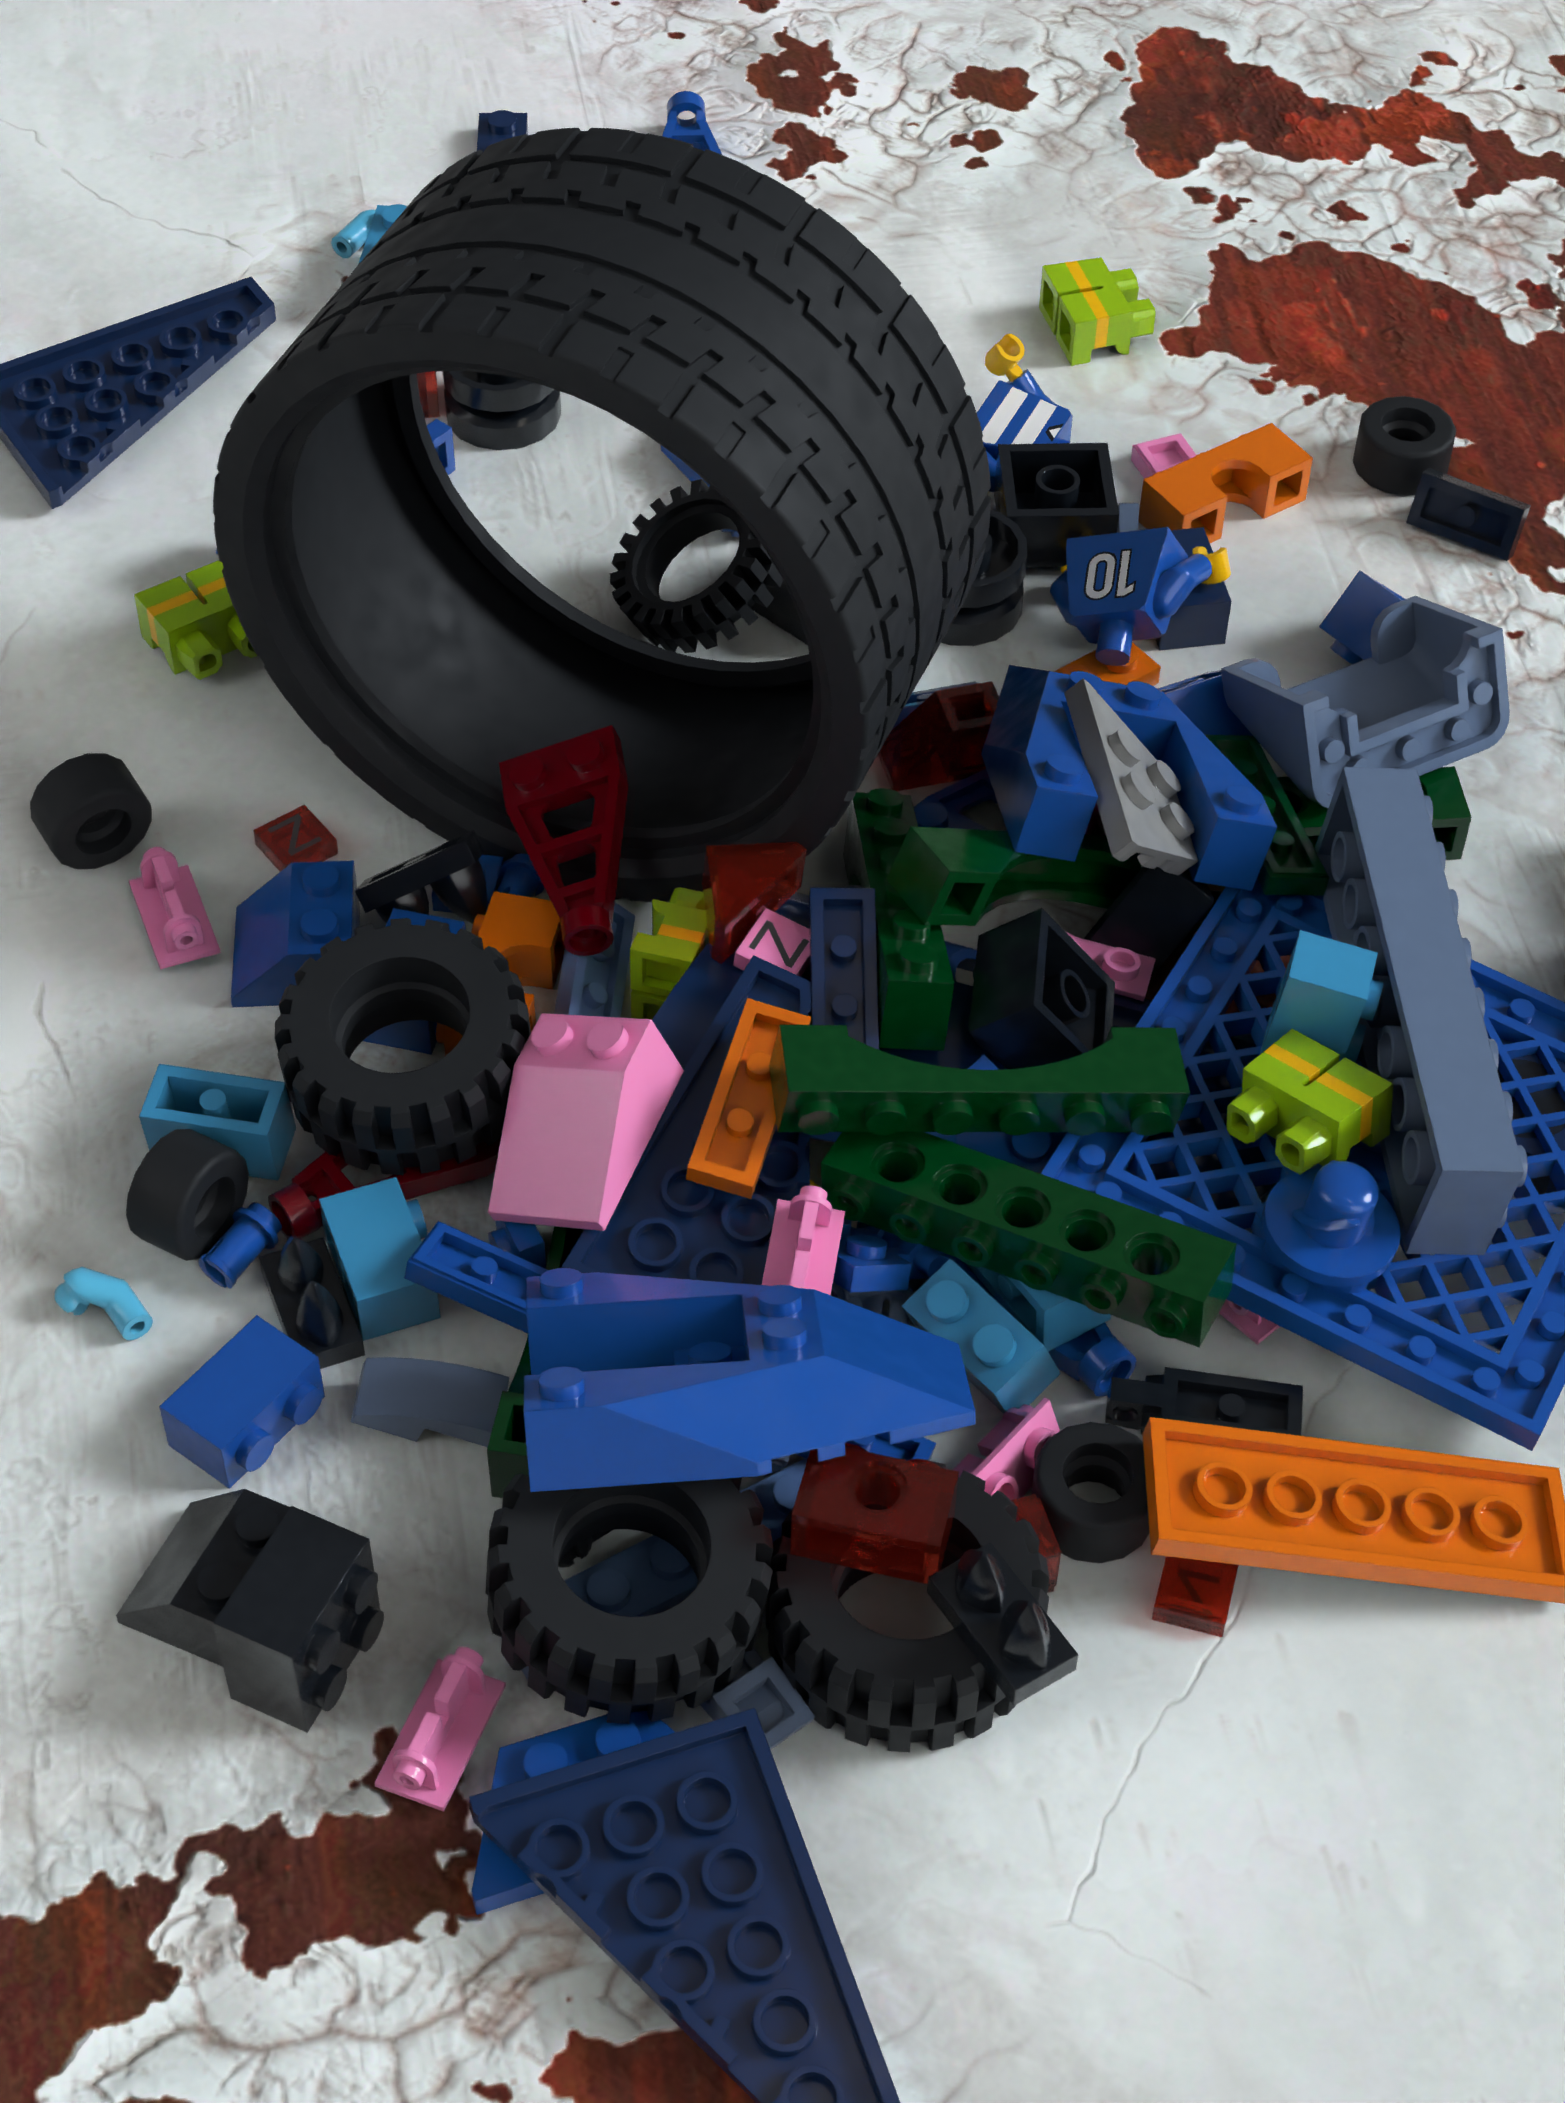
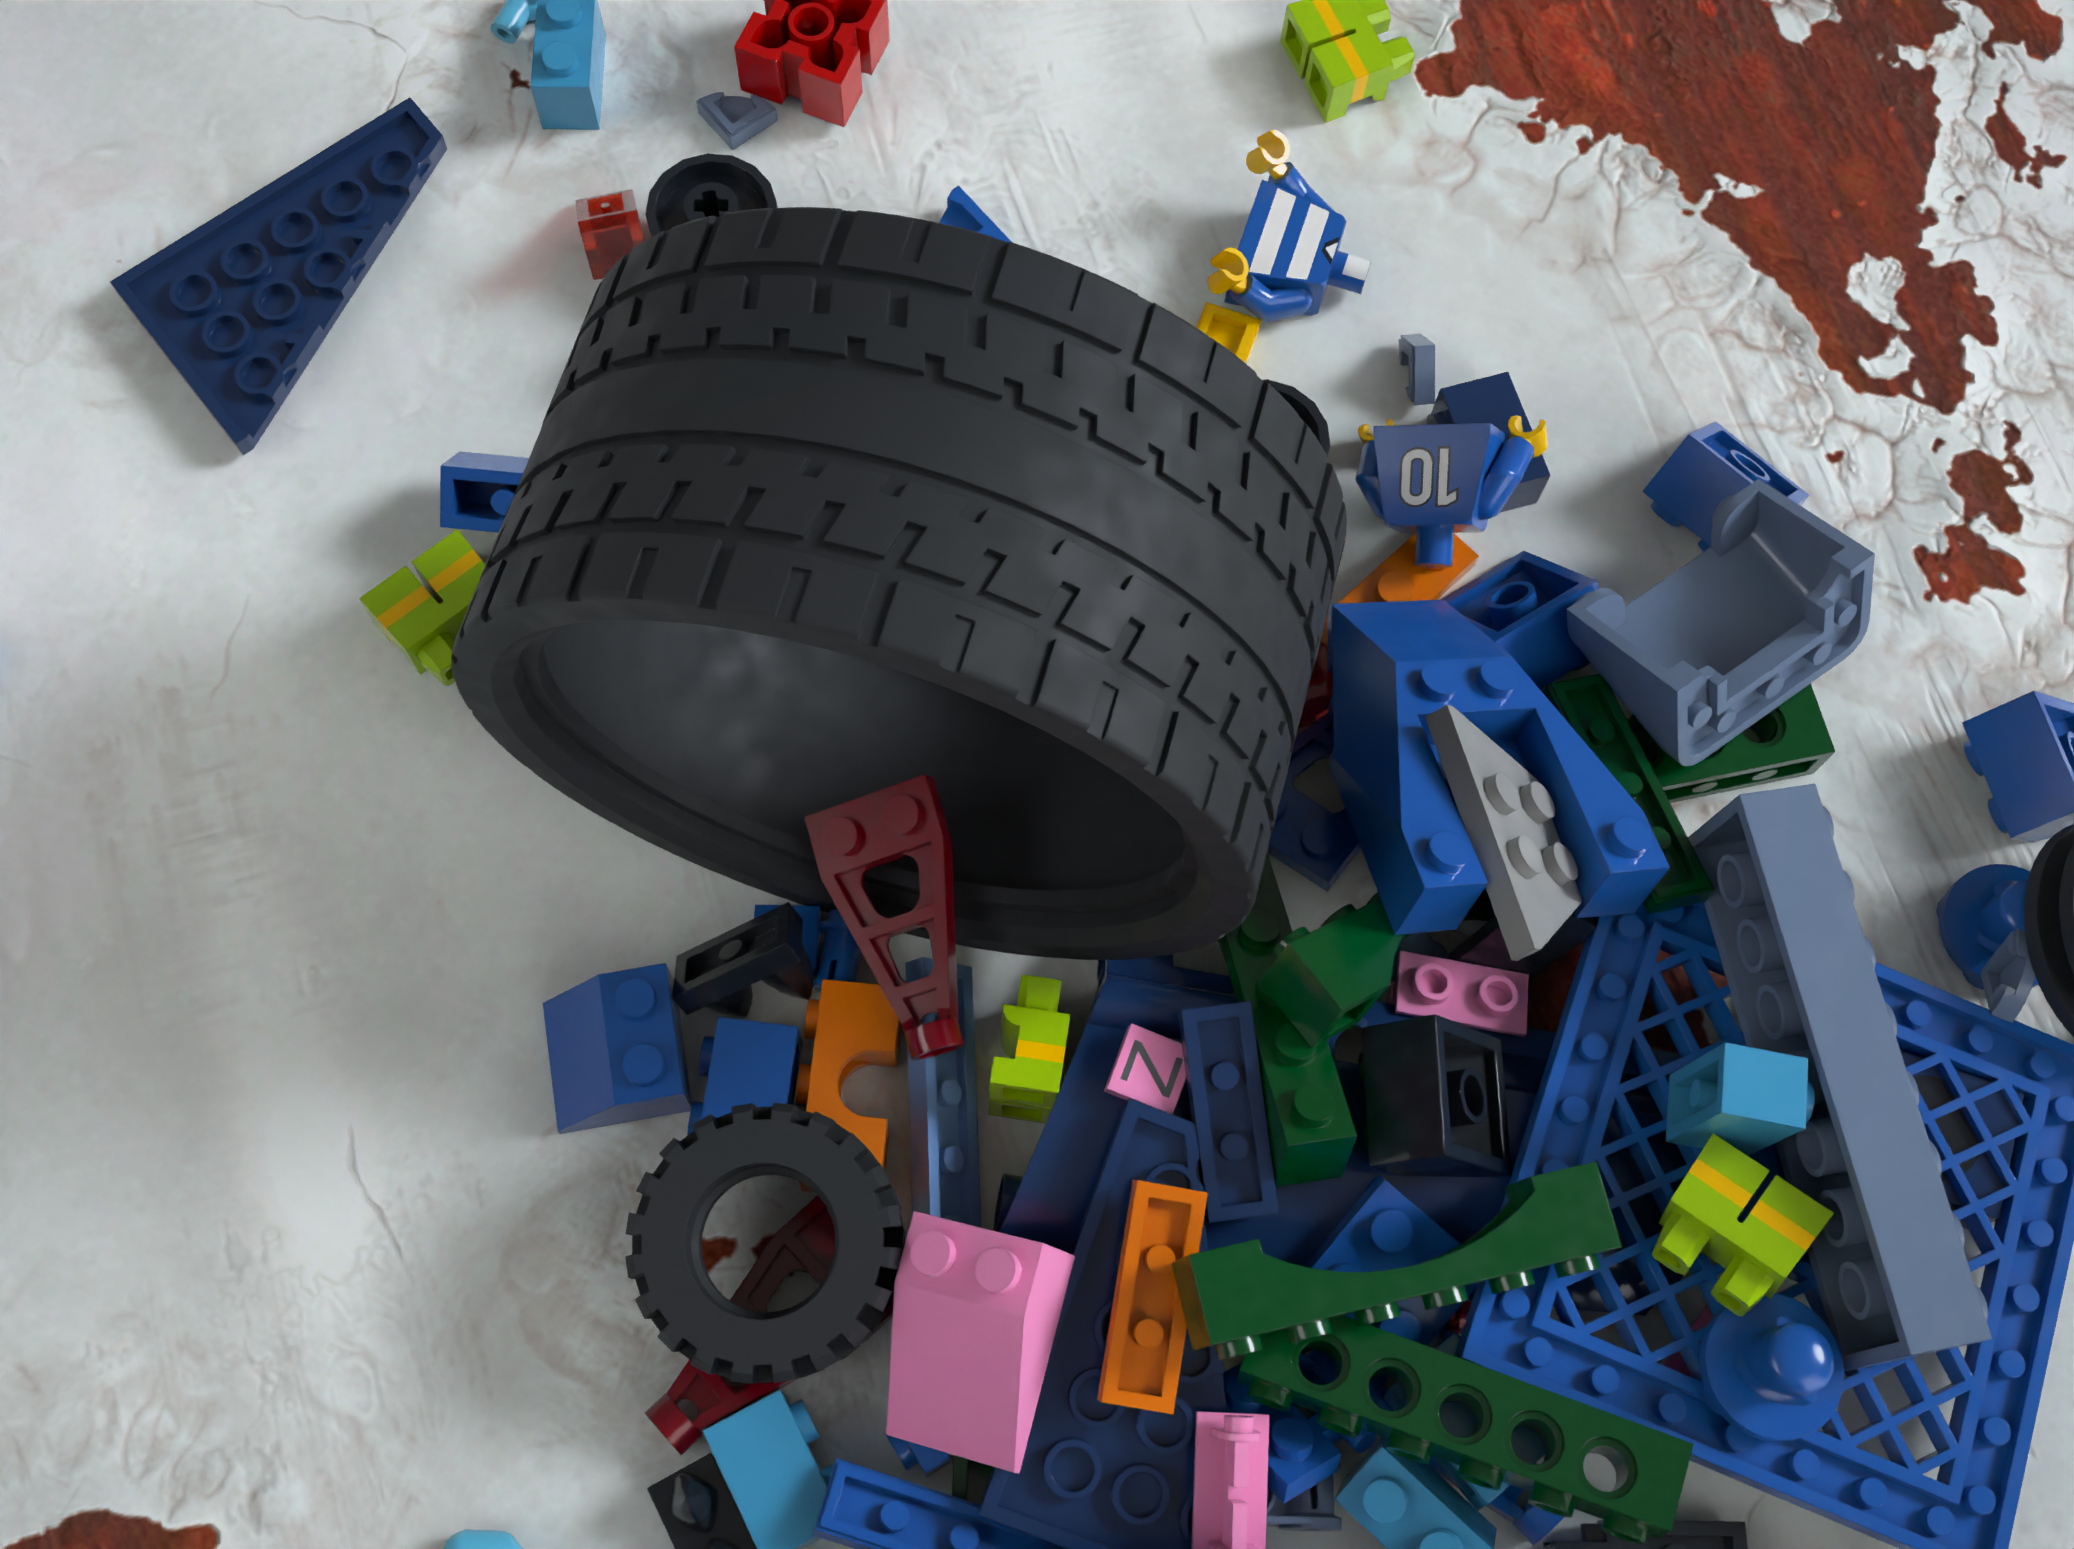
camera: 10 degrees left, 20 degrees up
black tyre [30,753,152,869] -> none
black tyre [126,1129,249,1261] -> none
bright pink hinge [129,847,221,970] -> none
dark azure brick [139,1064,296,1181] -> none
blue pin [198,1202,282,1289] -> none
clear red tile [253,804,338,872] -> none
clear red slope [702,842,807,964] -> none
black brick [994,443,1119,568] -> none
bright pink tile [1131,433,1196,479] -> none
orange arch [1139,423,1313,543] -> none
black tyre [1353,396,1456,496] -> none
black tile [1406,468,1531,561] -> none

